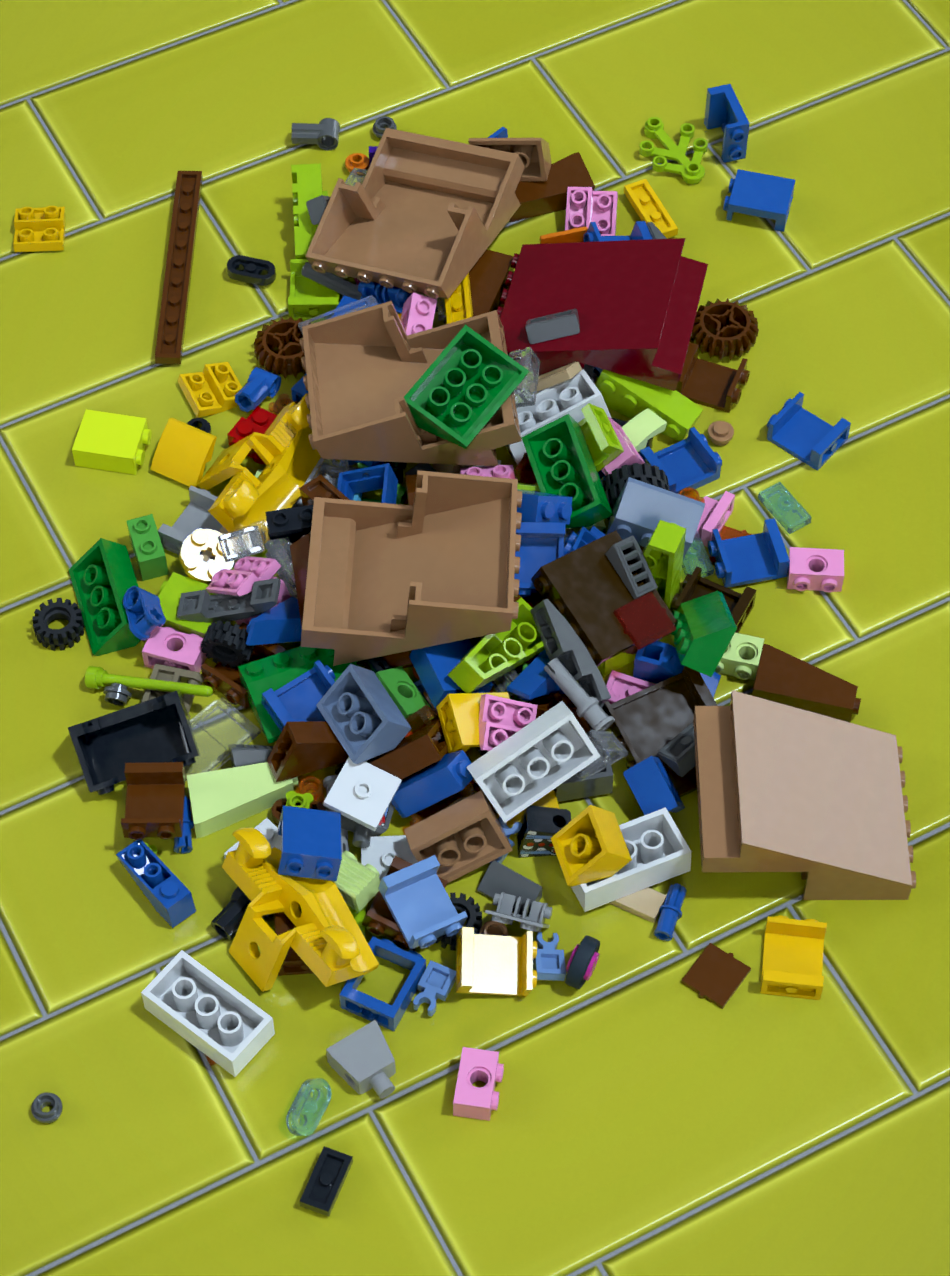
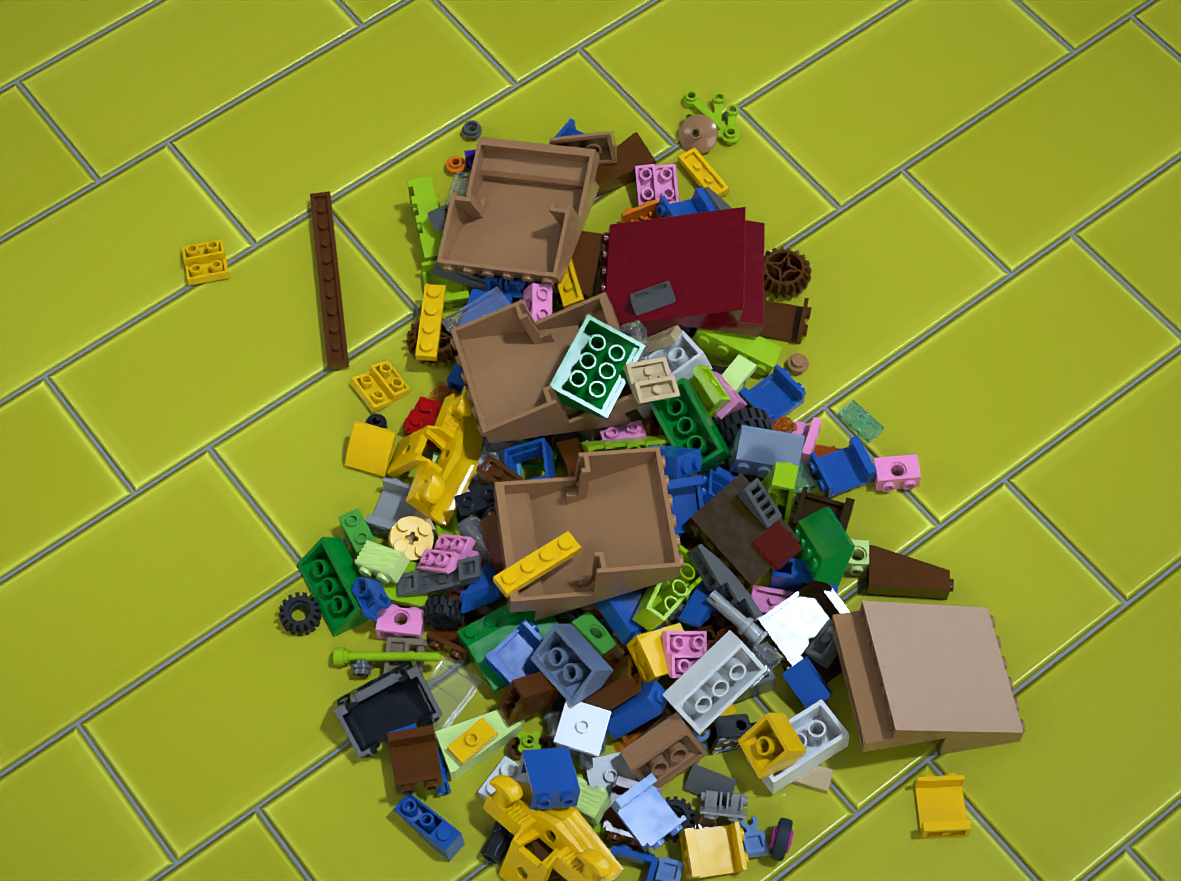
camera: 10 degrees left, 5 degrees up
neon yellow brick [72,409,152,475] -> none
clear slope [217,520,272,563] -> none
black plate [227,255,276,286] -> none
dark grey slope [228,744,274,767] -> none
blue piece [235,367,281,412] -> none
dark grey piece [291,118,340,151] -> none
clear orange plate [298,776,325,803] -> none
blue axle [654,883,687,941] -> none
reddish brown piece [681,943,751,1009] -> none
blue panel [704,84,750,163] -> none
blue panel [723,169,795,232] -> none
blue panel [767,392,851,471] -> none
none -> yellowish green brick [355,540,410,584]
none -> yellow plate [415,284,446,361]
none -> yellow plate [447,717,498,766]
none -> yellow plate [493,531,582,598]
none -> tan slope [623,357,680,404]
none -> medium nougat dish [679,114,718,154]

